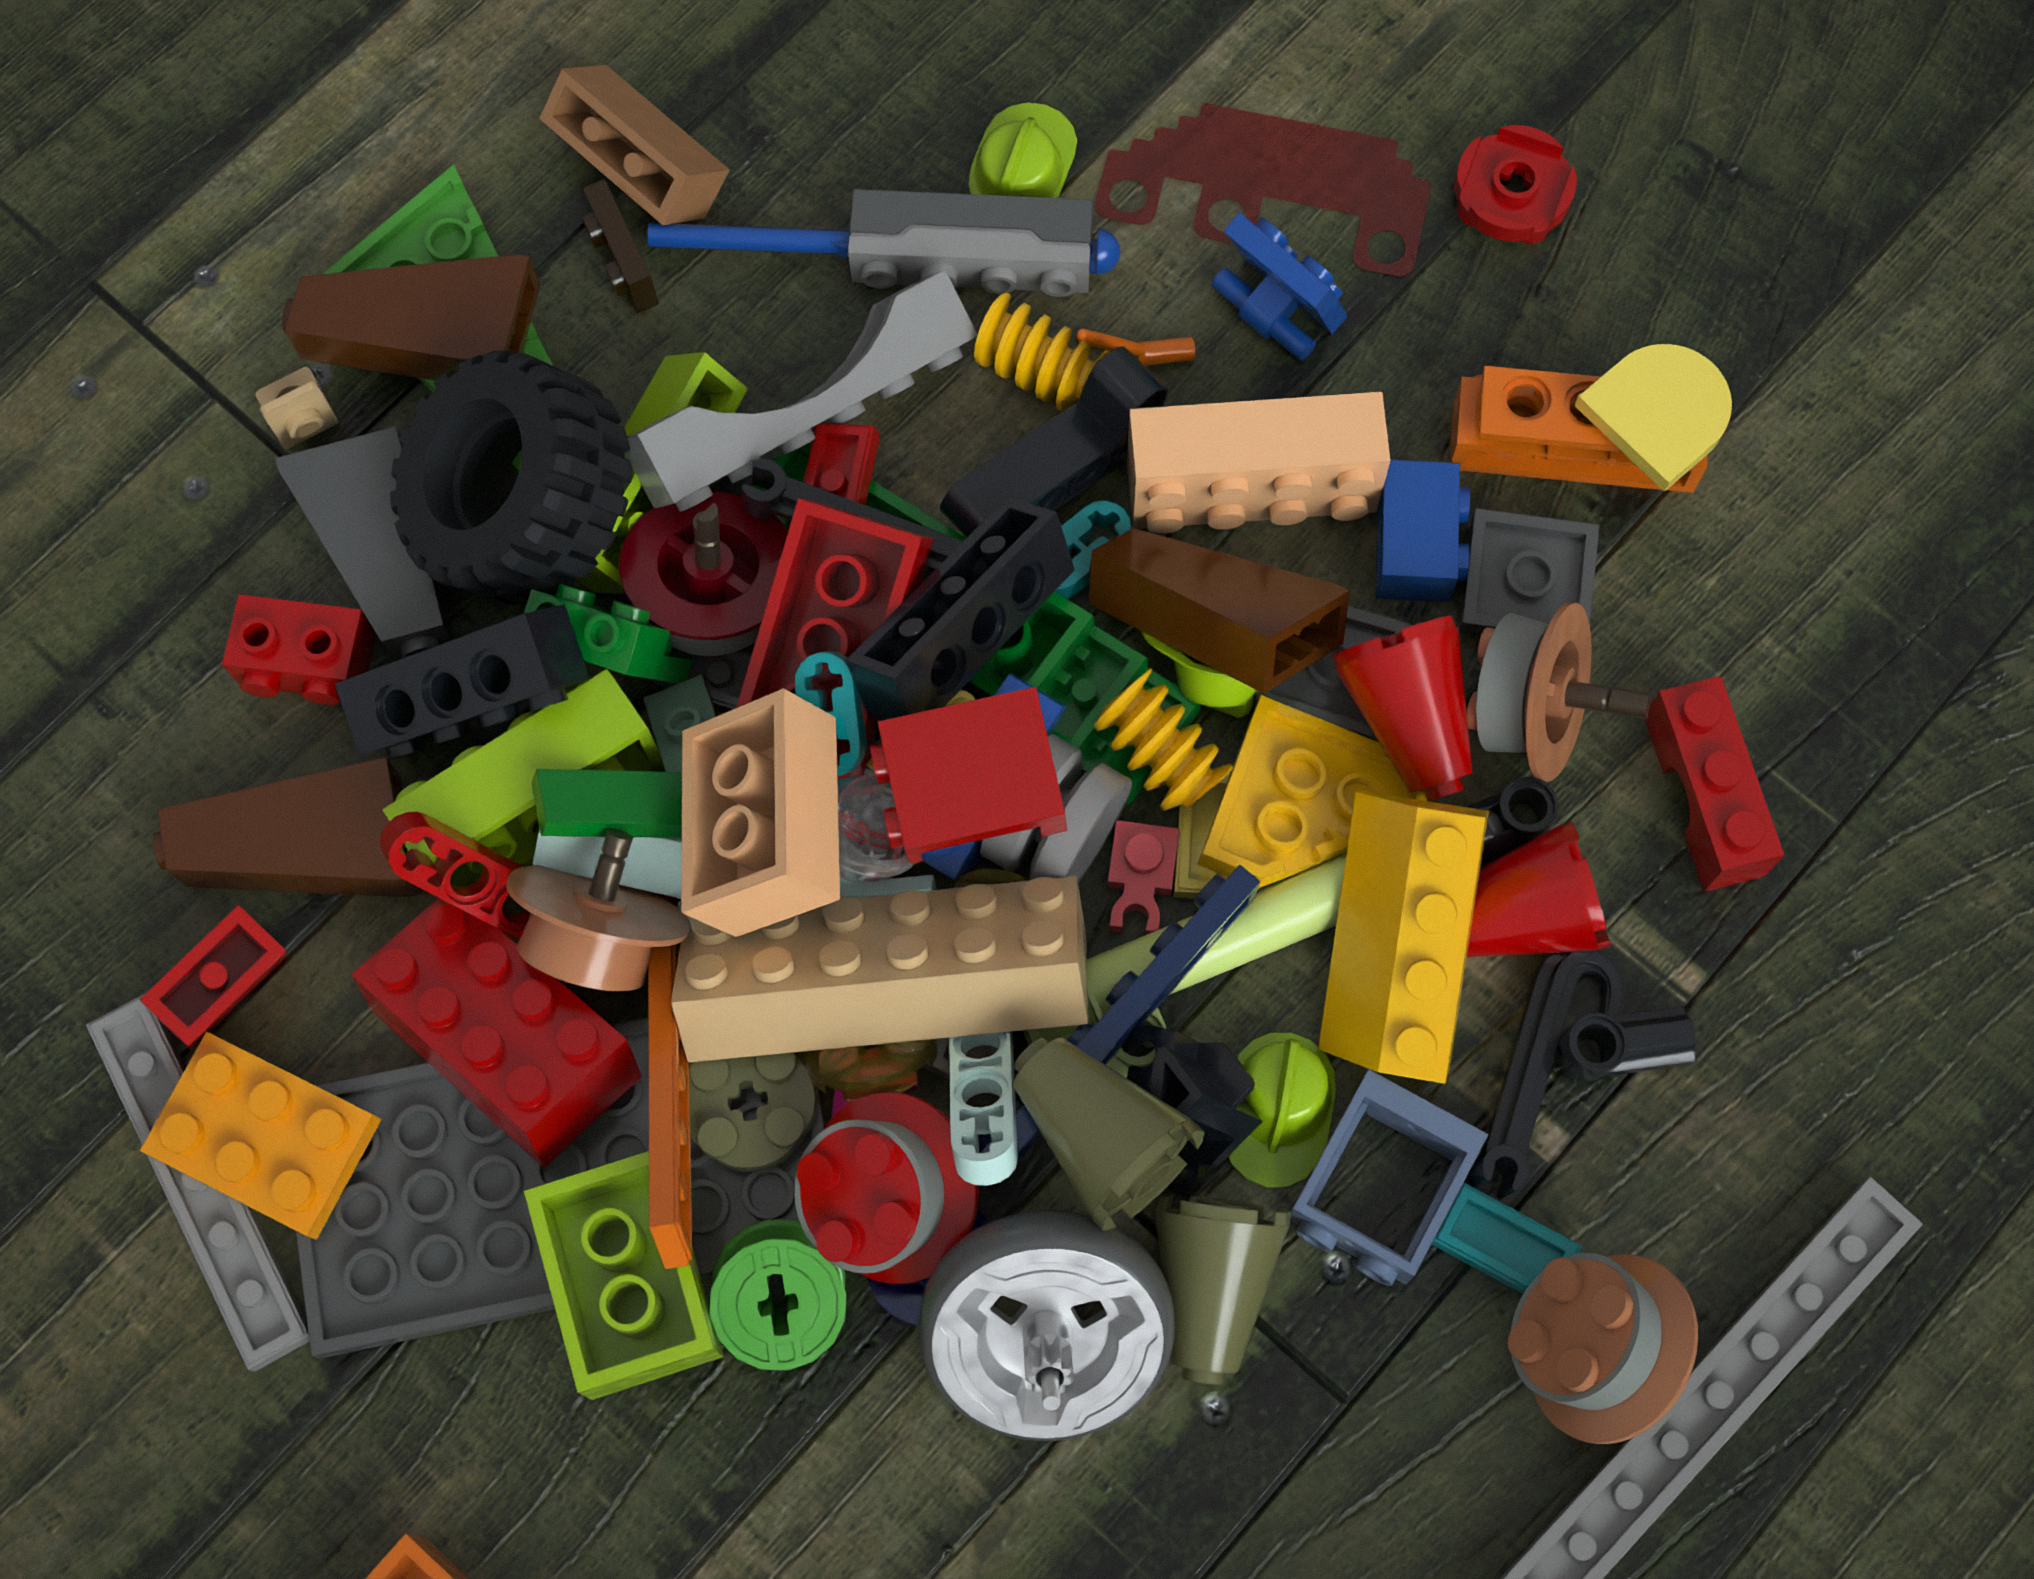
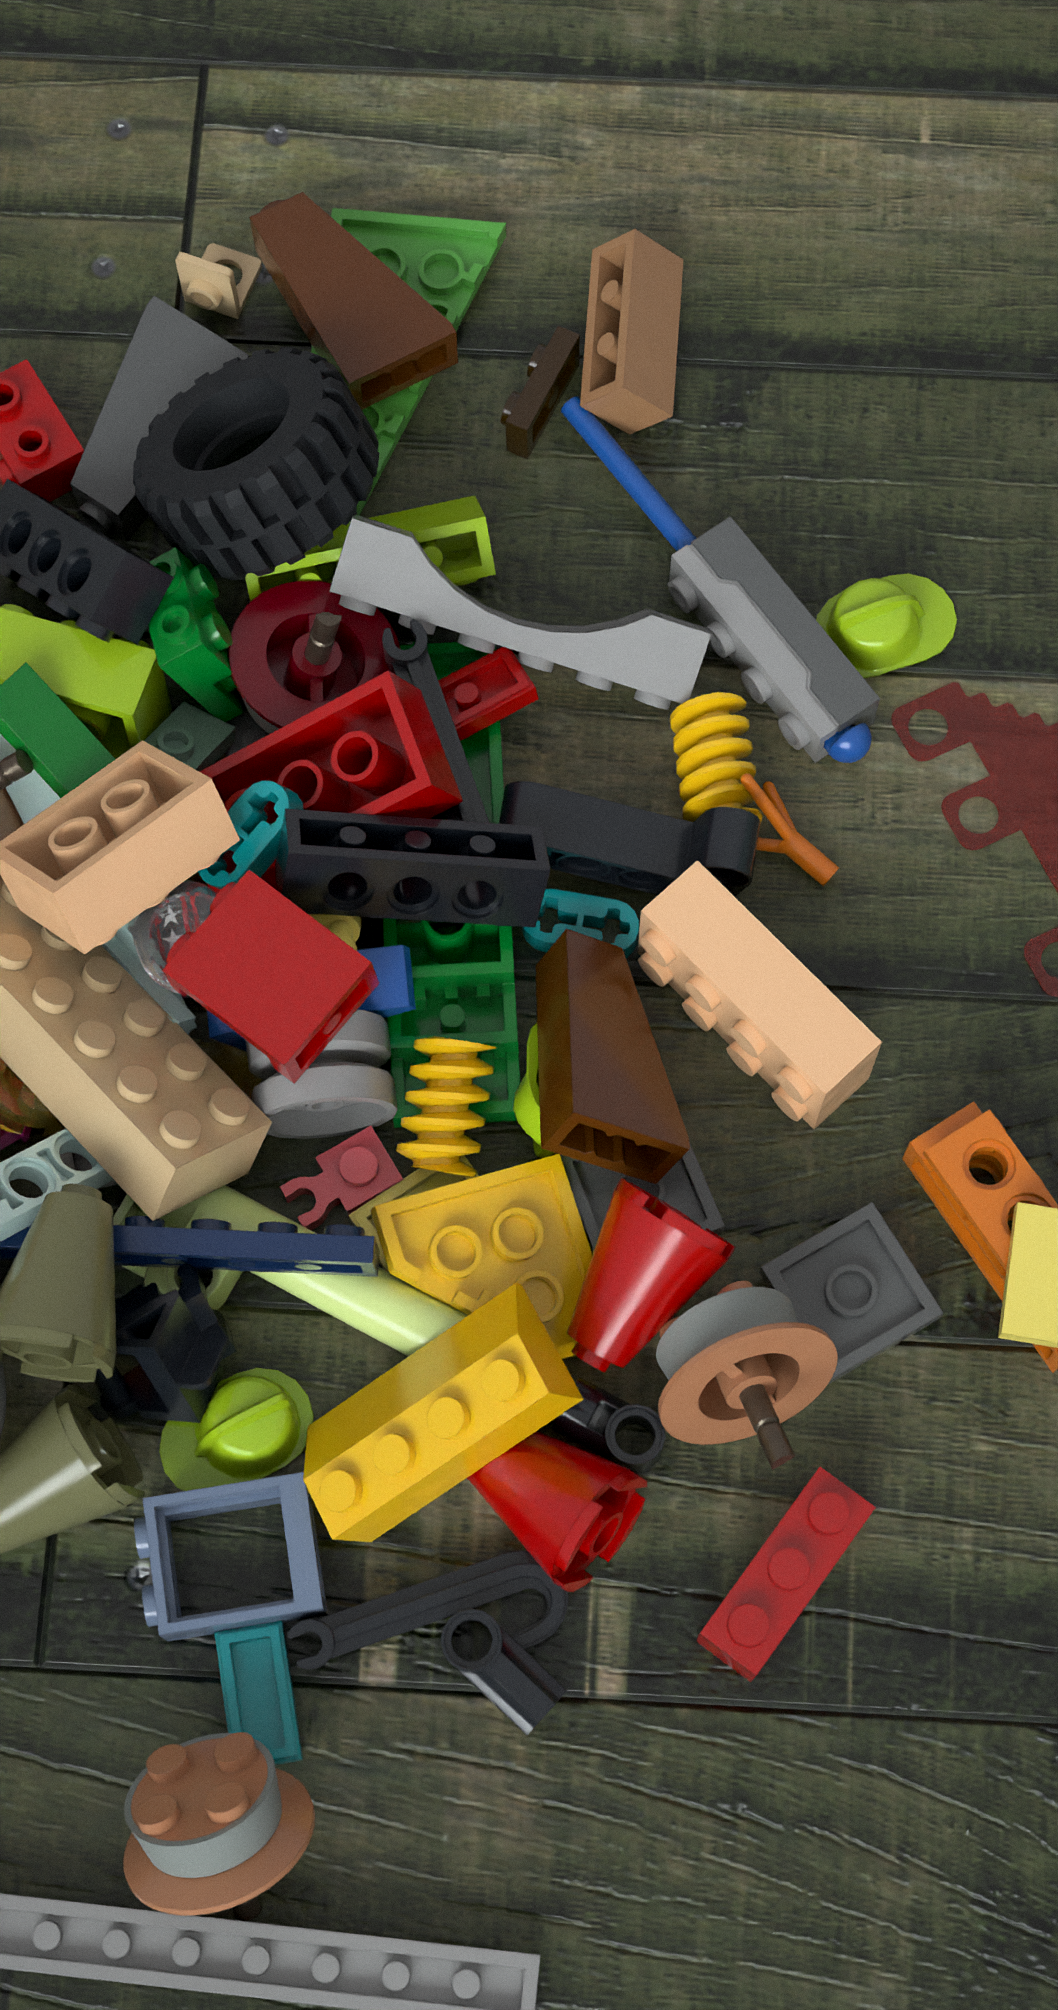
camera: 50 degrees right, 0 degrees up
blue plate [1211,212,1348,361] -> none
blue brick [1375,460,1470,602] -> none

